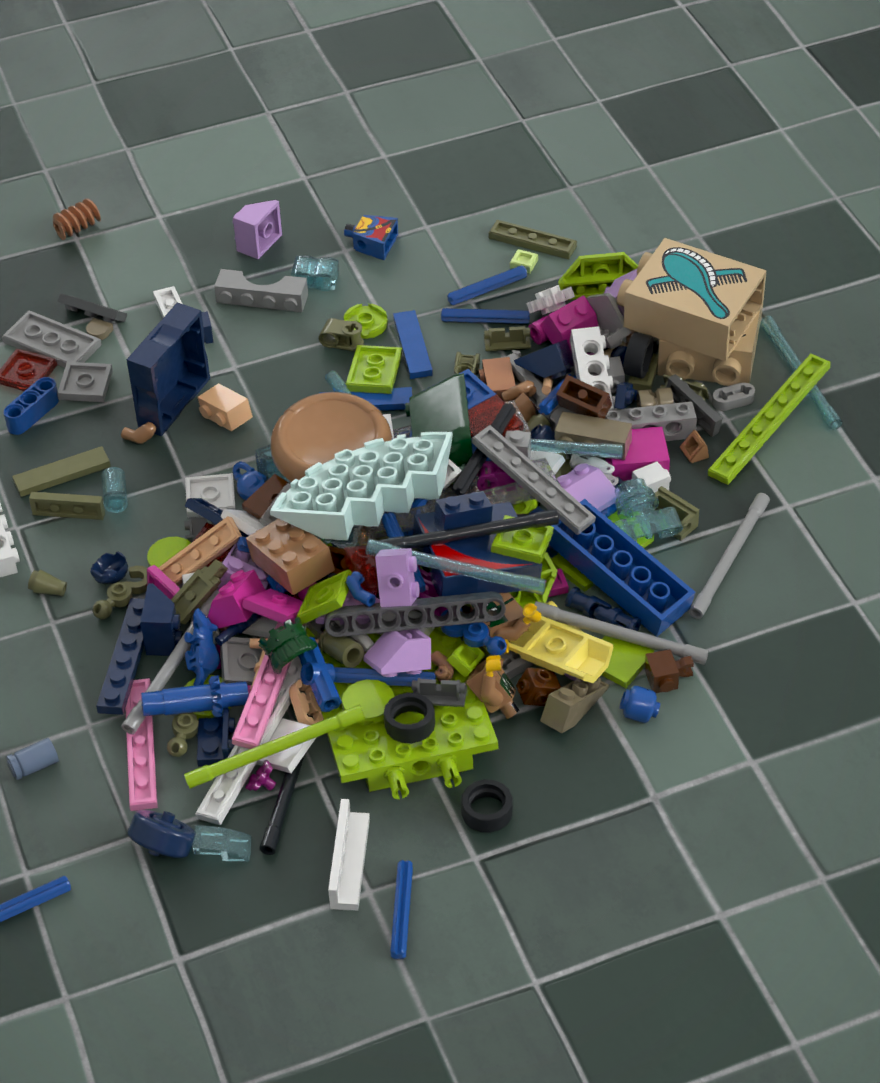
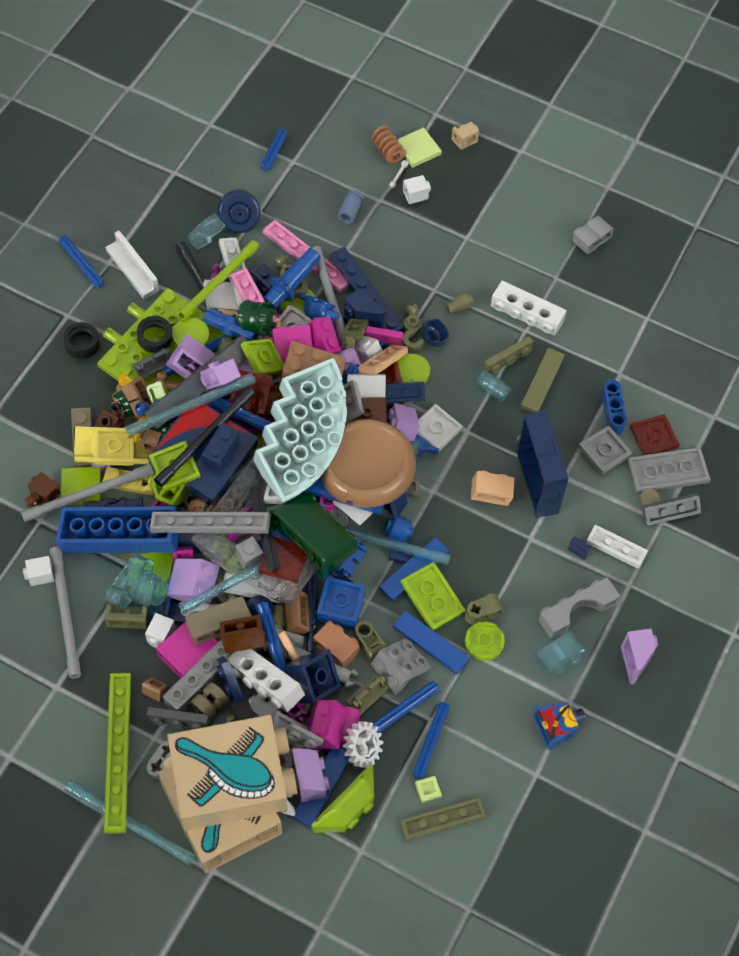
camera: 135 degrees right, 15 degrees up
blue arm [346,571,376,607] -> none
medium nougat arm [502,380,537,403] -> none
blue head [619,685,660,723] -> none
none -> white brick [23,556,55,586]
none -> light grey bracket [370,639,431,695]
none -> lavender brick [387,403,420,442]

